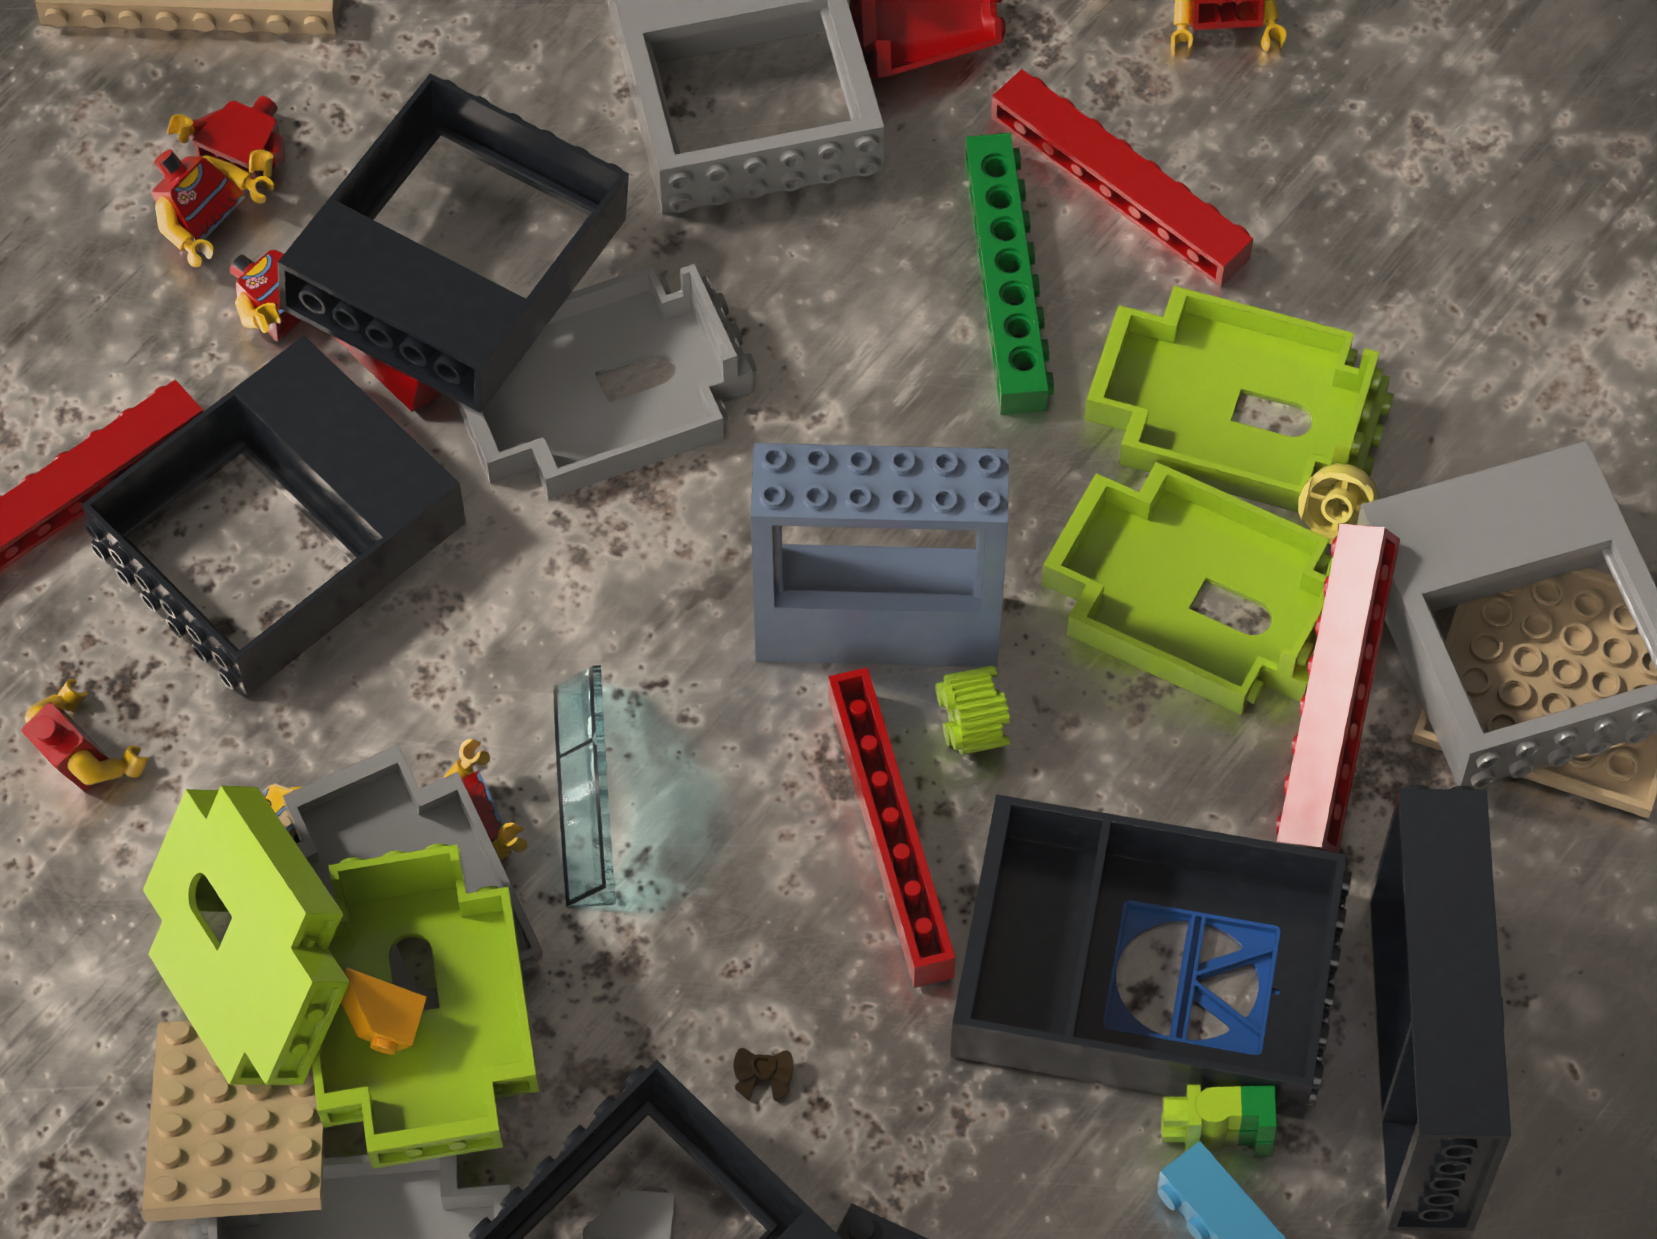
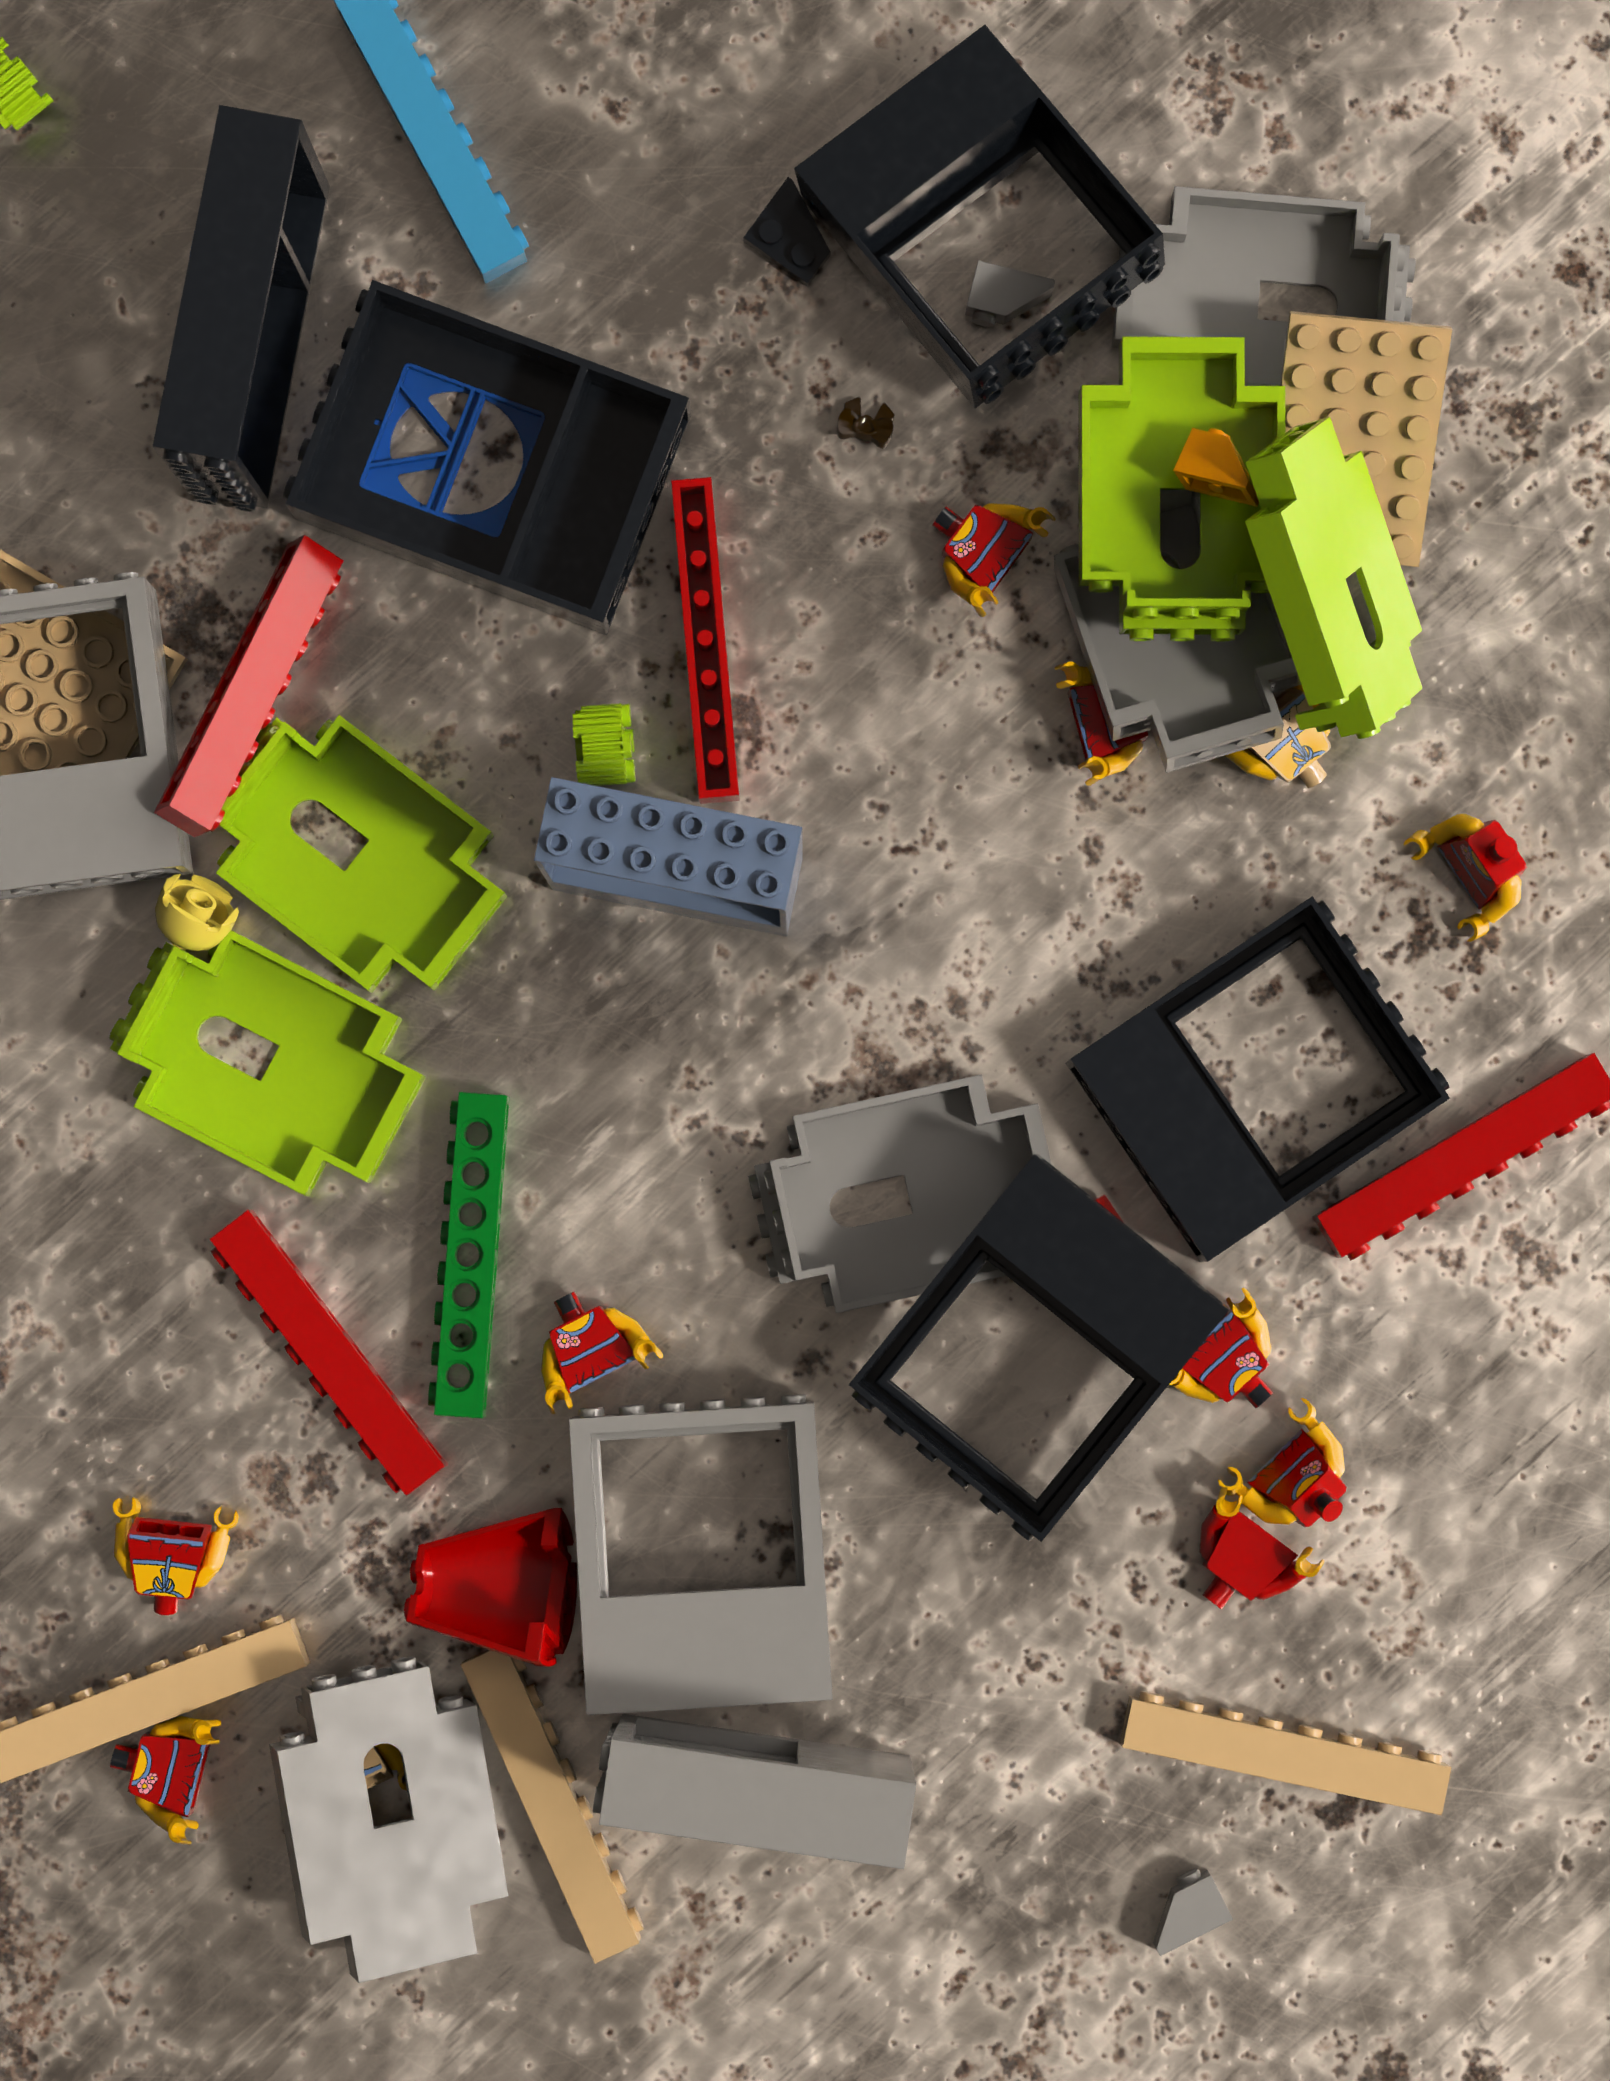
camera: 170 degrees left, 25 degrees up
clear light blue windscreen [553,665,616,908] -> none
lime hips [1161,1085,1277,1157] -> none
none -> torso [541,1291,663,1414]
none -> torso [932,503,1056,617]

